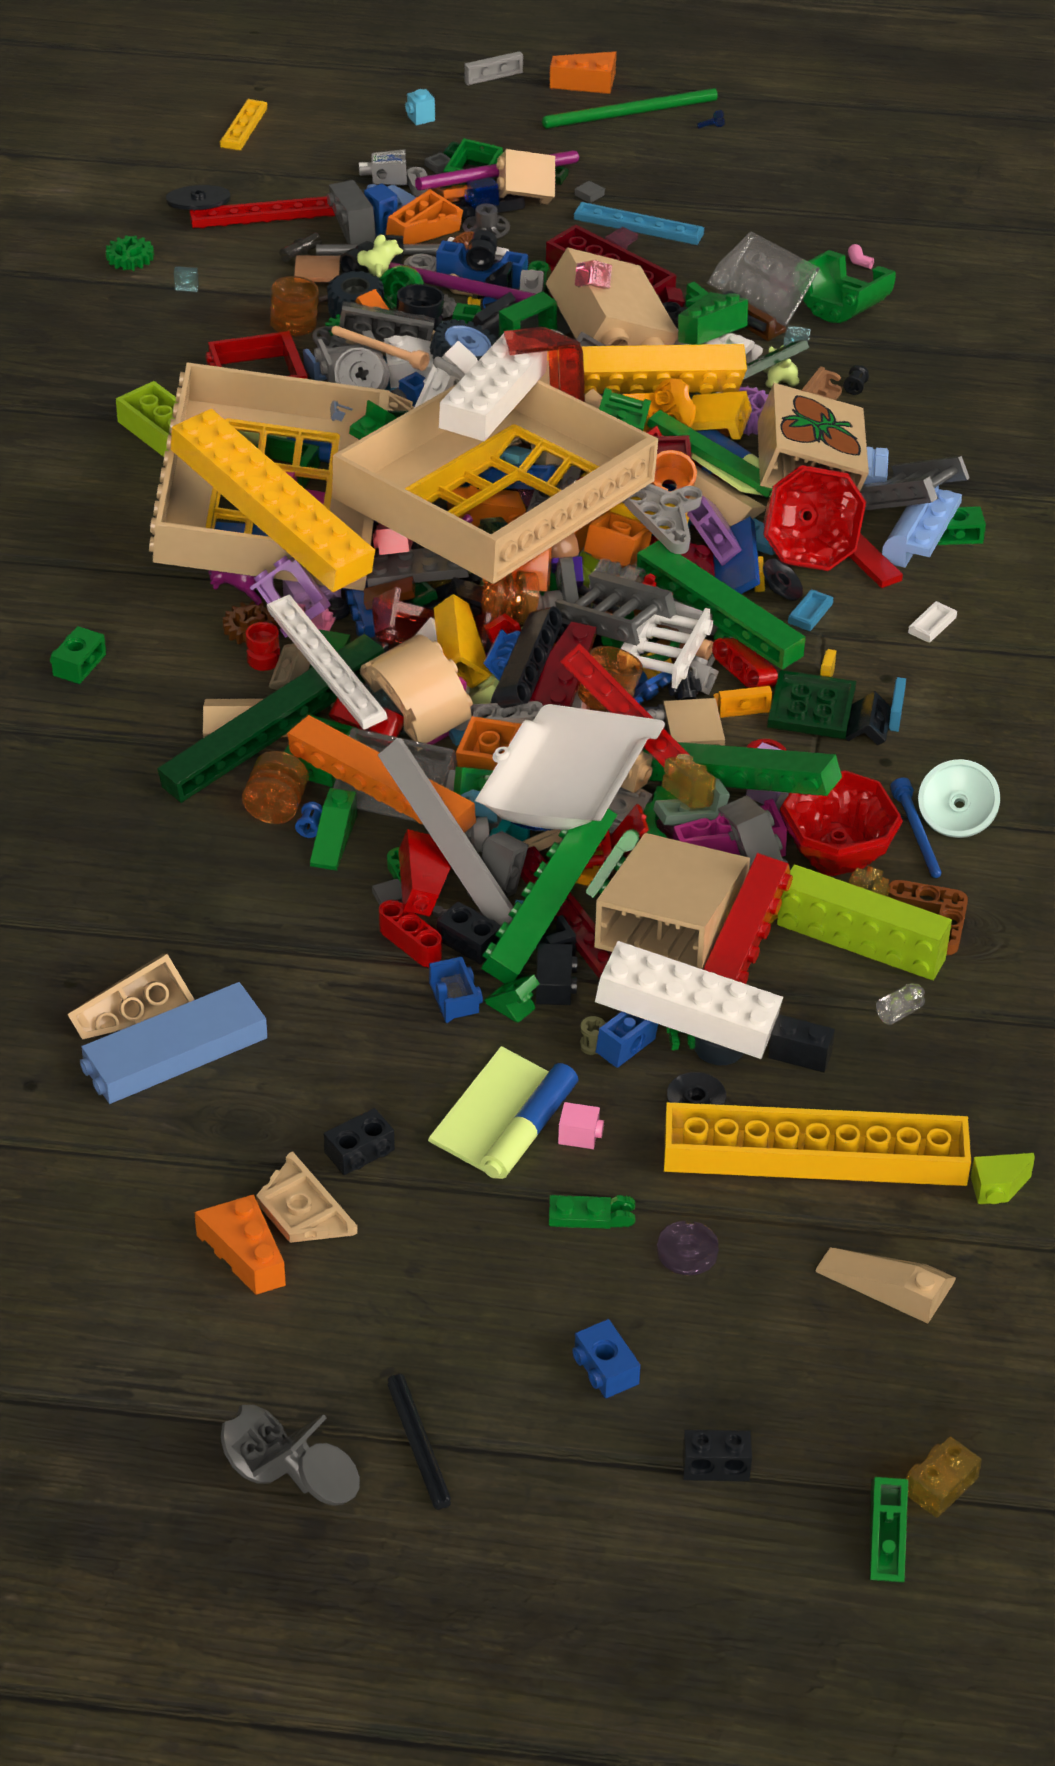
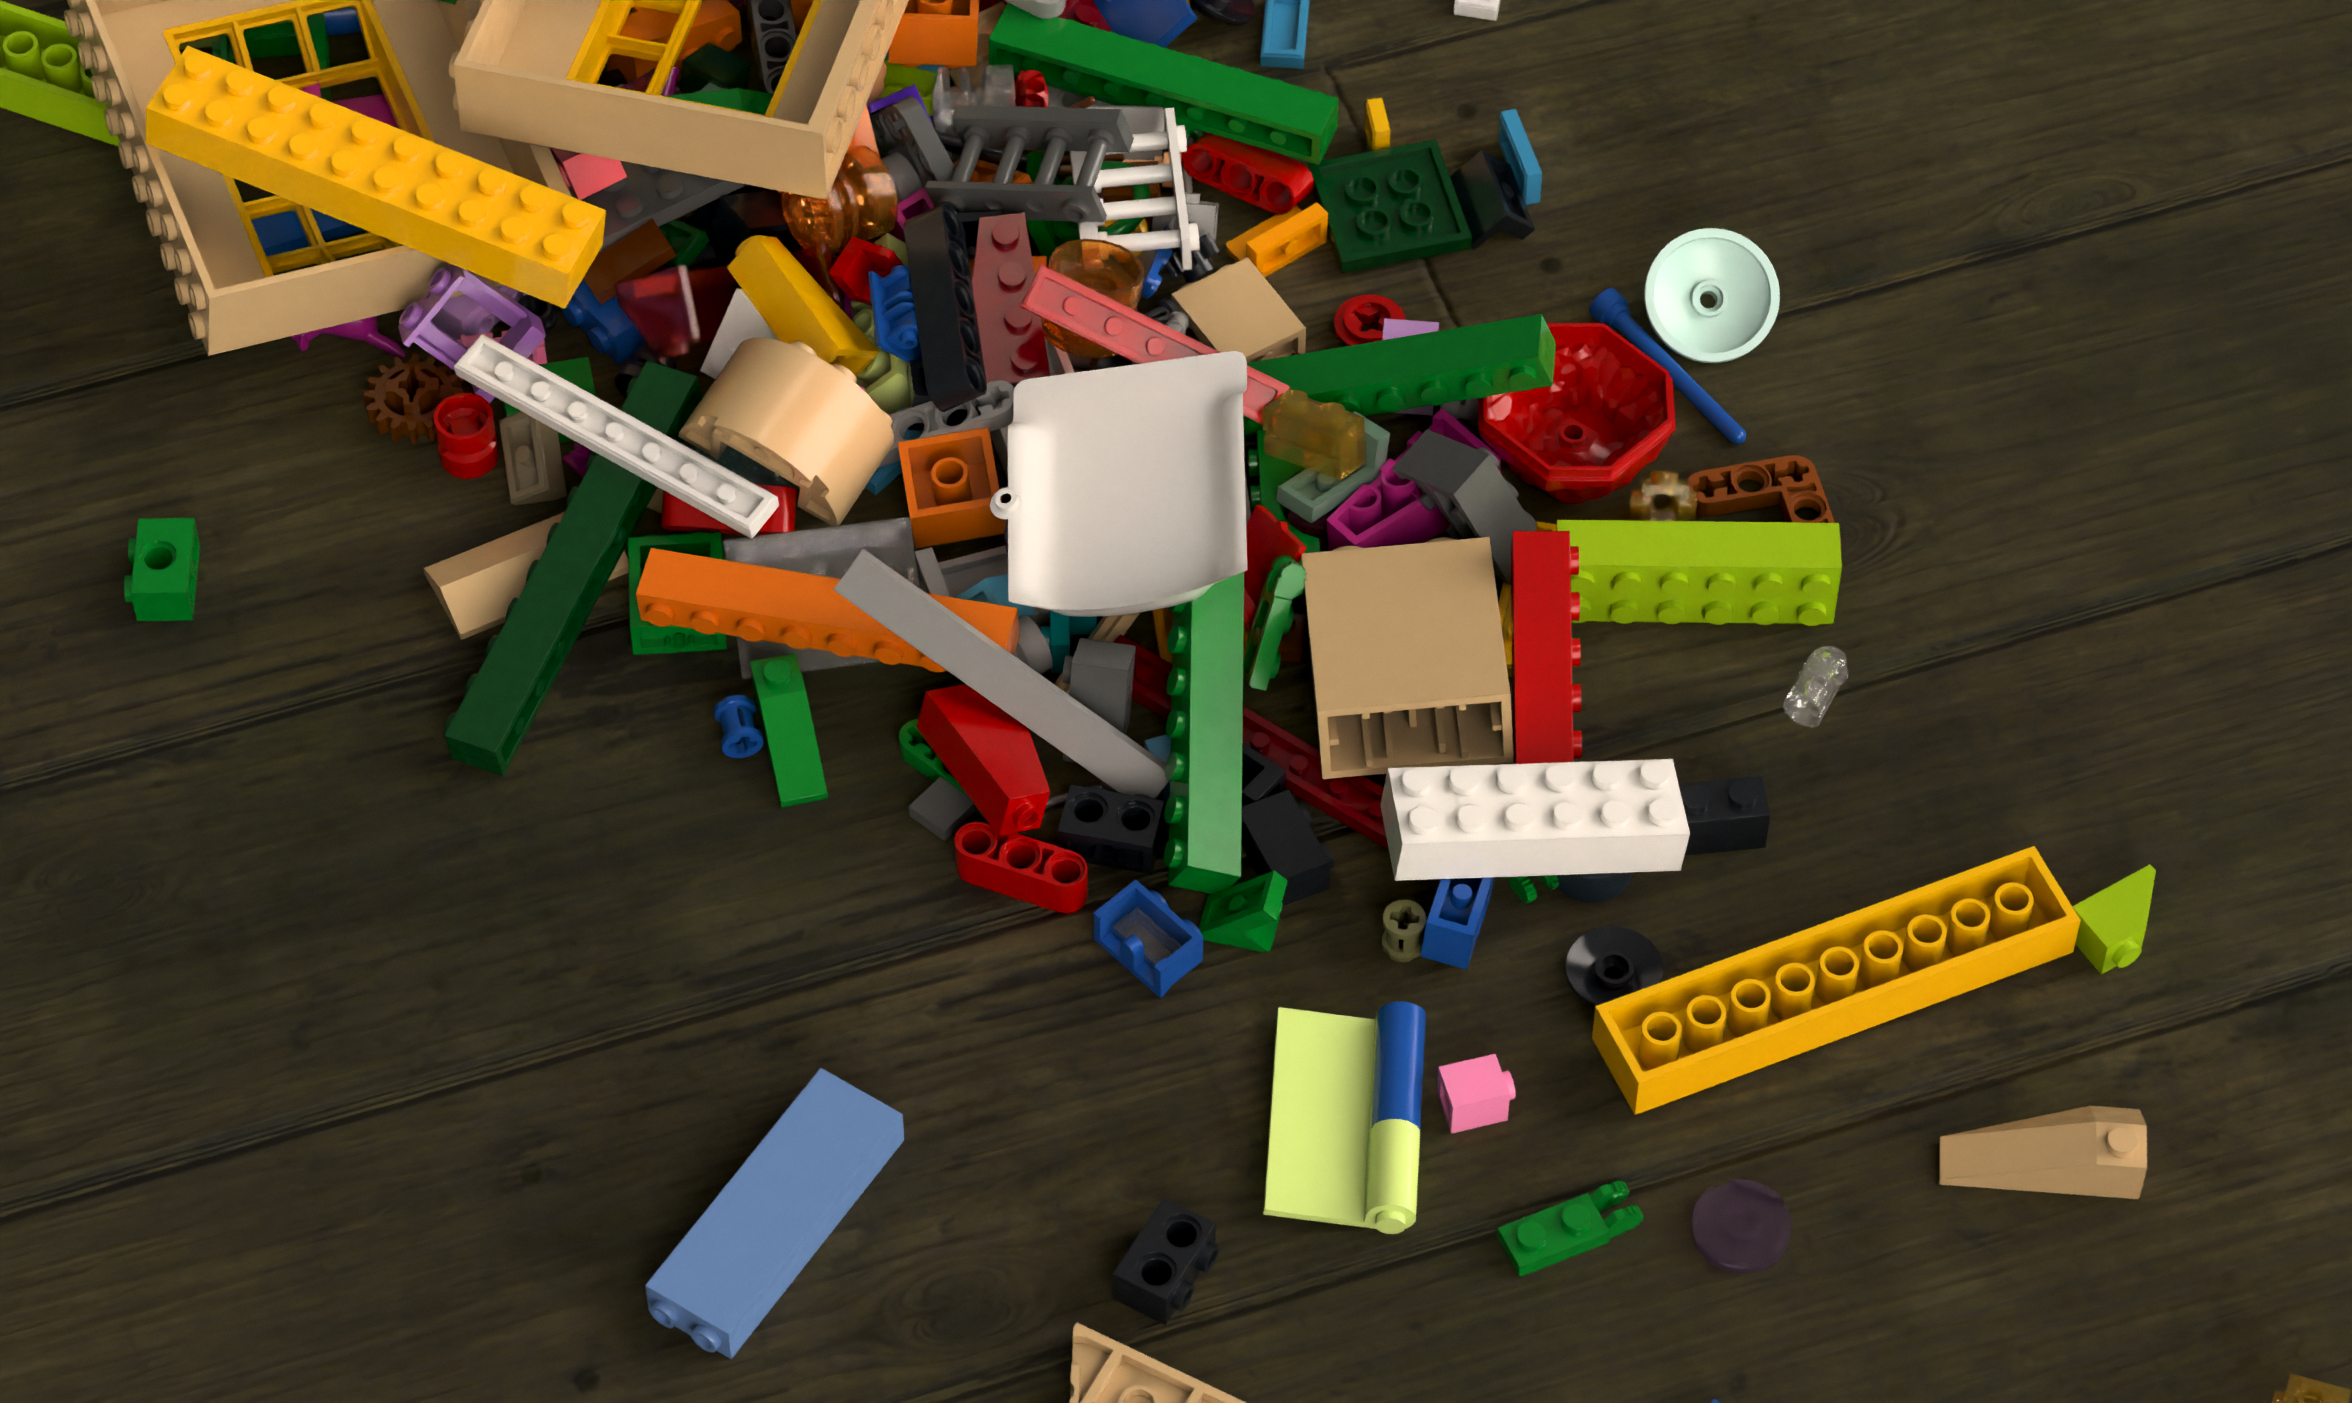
camera: 25 degrees left, 10 degrees up
tan wedge [67,954,195,1039] -> none
clear orange wheel [242,751,309,824] -> none
green slope [453,767,493,795] -> none

